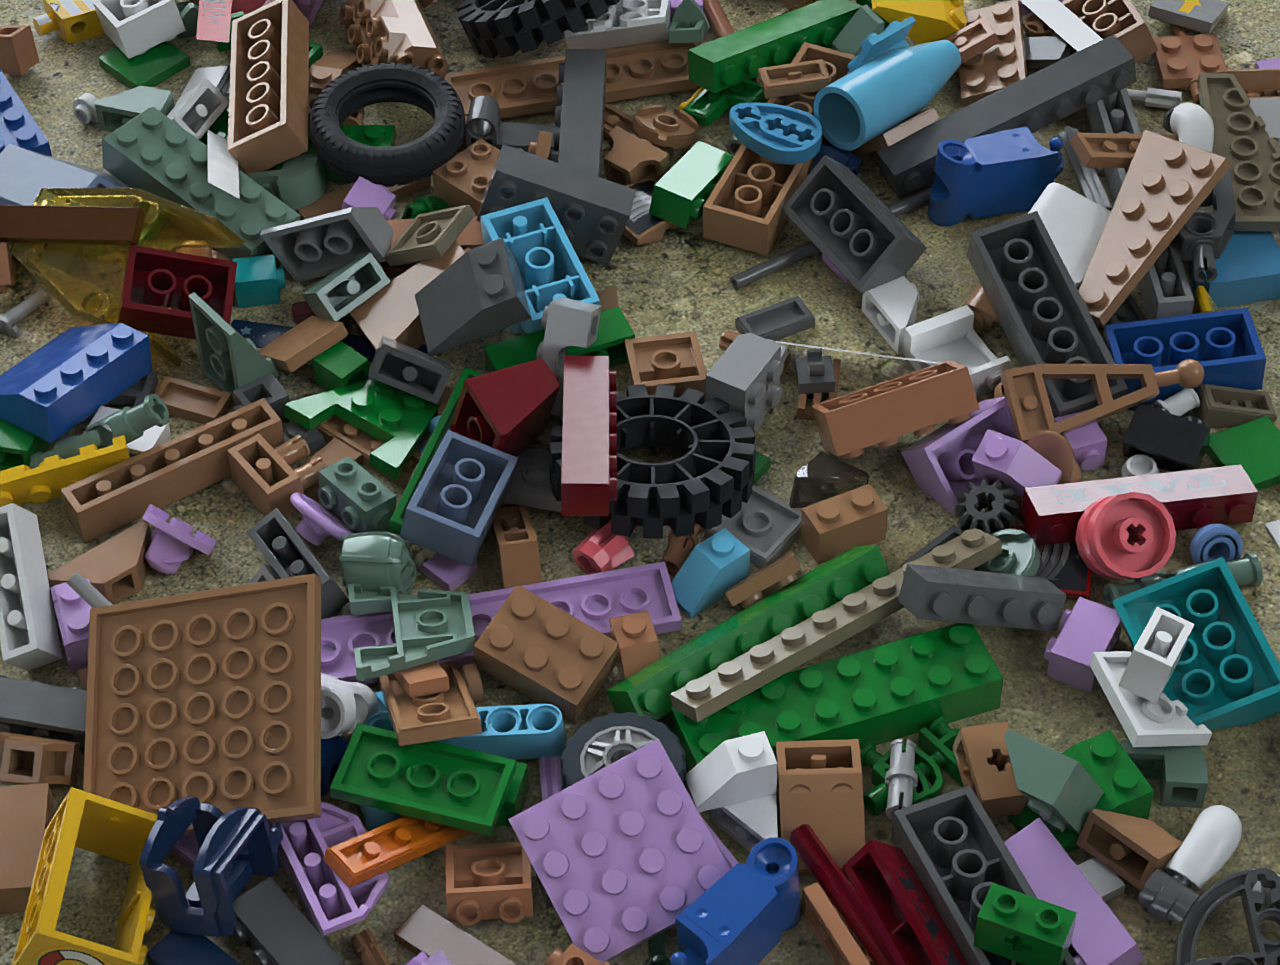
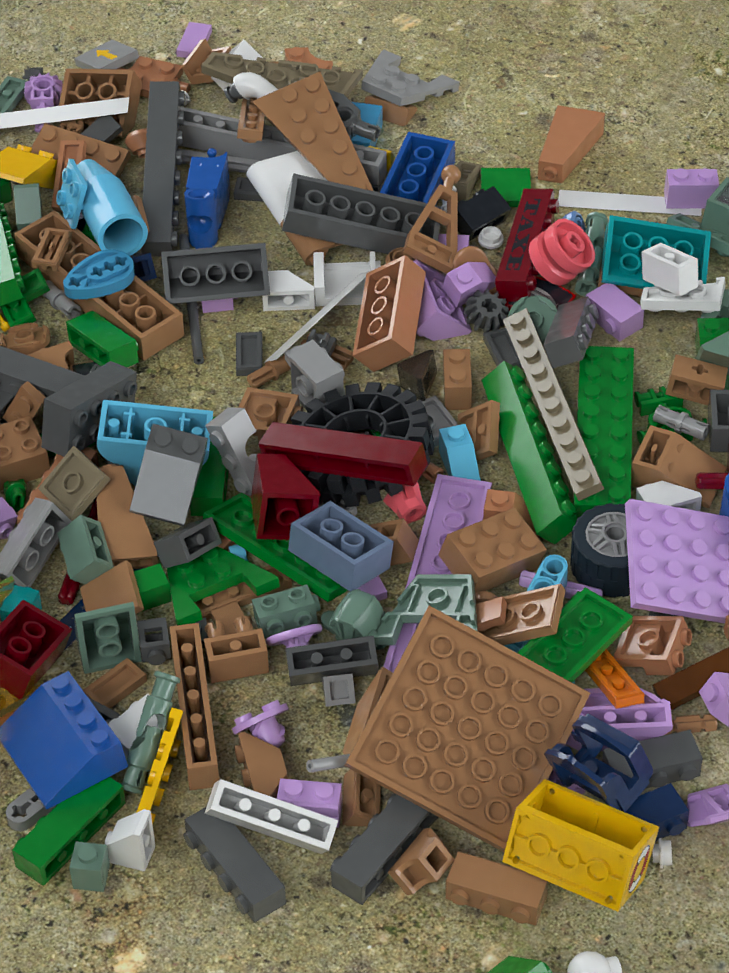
camera: 65 degrees left, 0 degrees up
white slope [686,731,778,813] -> none

